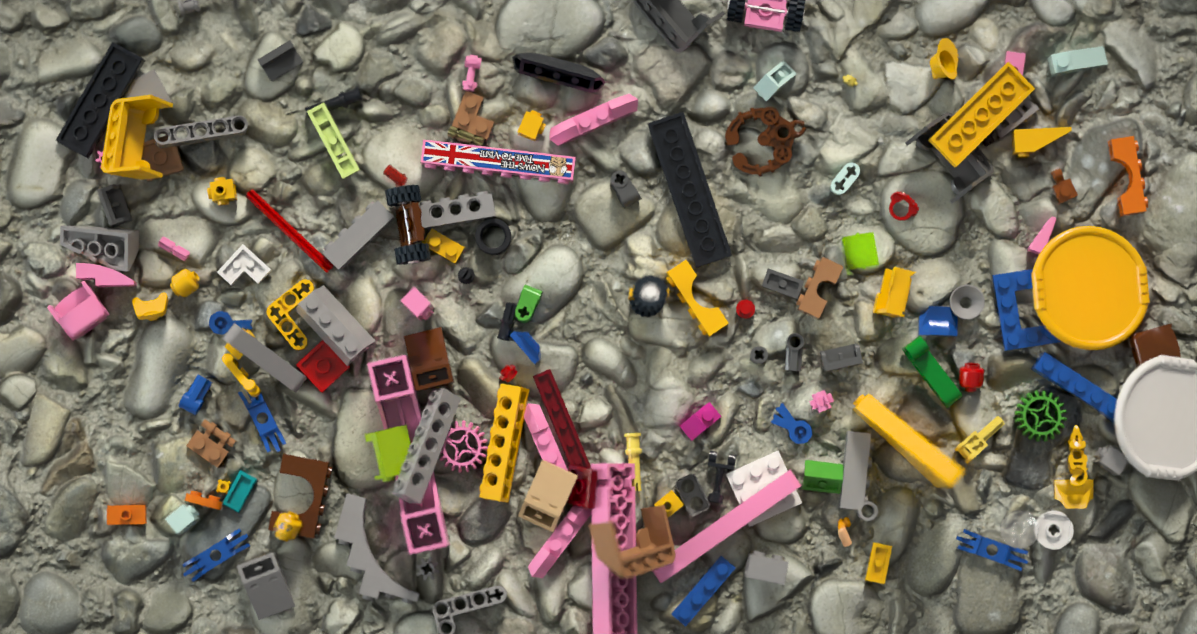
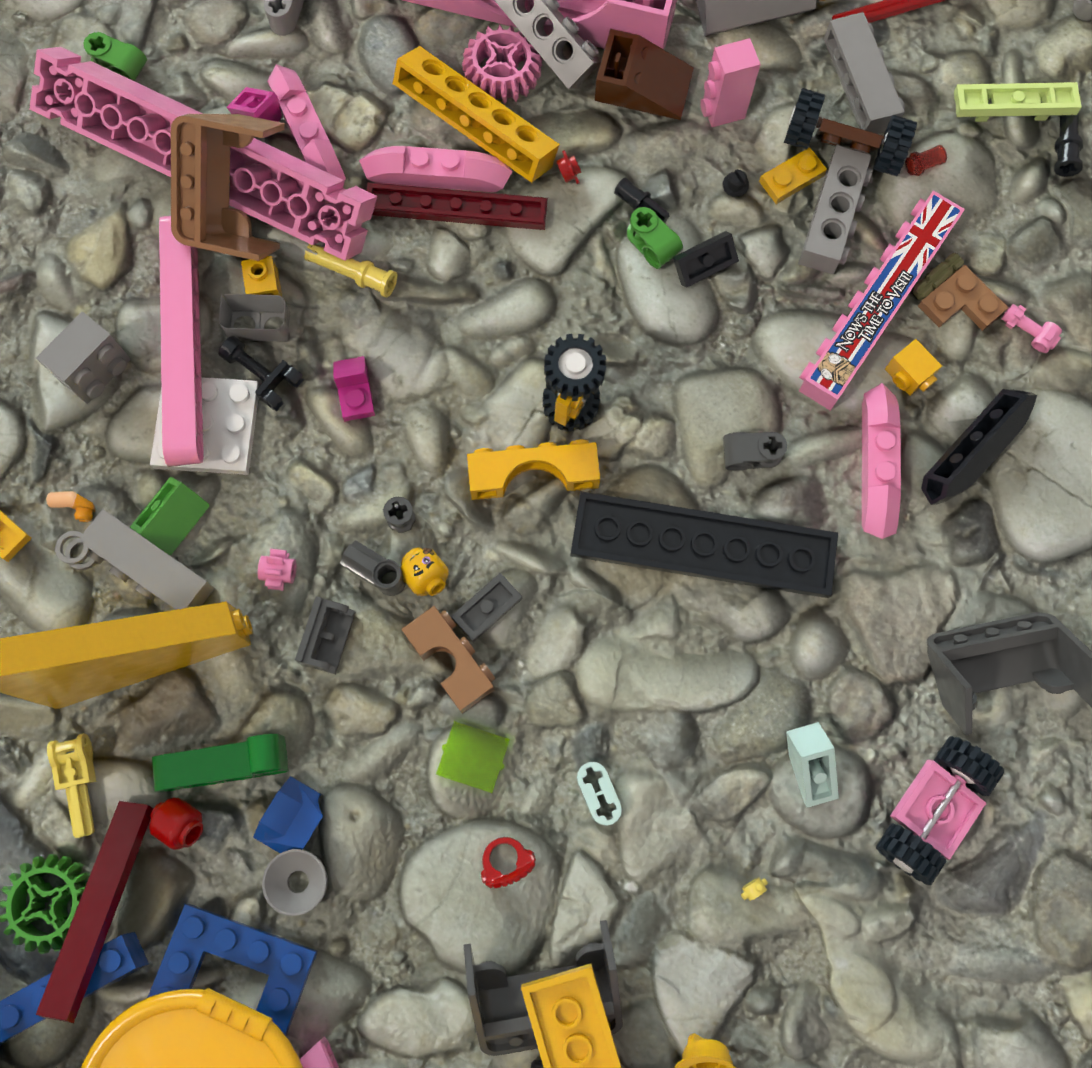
camera: 115 degrees right, 10 degrees down
black tyre [475,218,512,256] -> none
blue slope [510,331,541,365] -> none
tan slope [518,460,578,532] -> none
dark red plate [567,465,598,509] -> none
blue plate [671,556,736,627] -> none
reddish brown piece [725,107,807,177] -> none
red plate [736,300,755,319] -> none
blue piece [771,403,812,444] -> none
yellow piece [873,267,916,318] -> none
none -> dark red tile [36,801,153,1024]
none -> dark pink slope [226,87,282,122]
none -> yellow head [400,547,449,596]
none -> black plate [673,231,739,288]

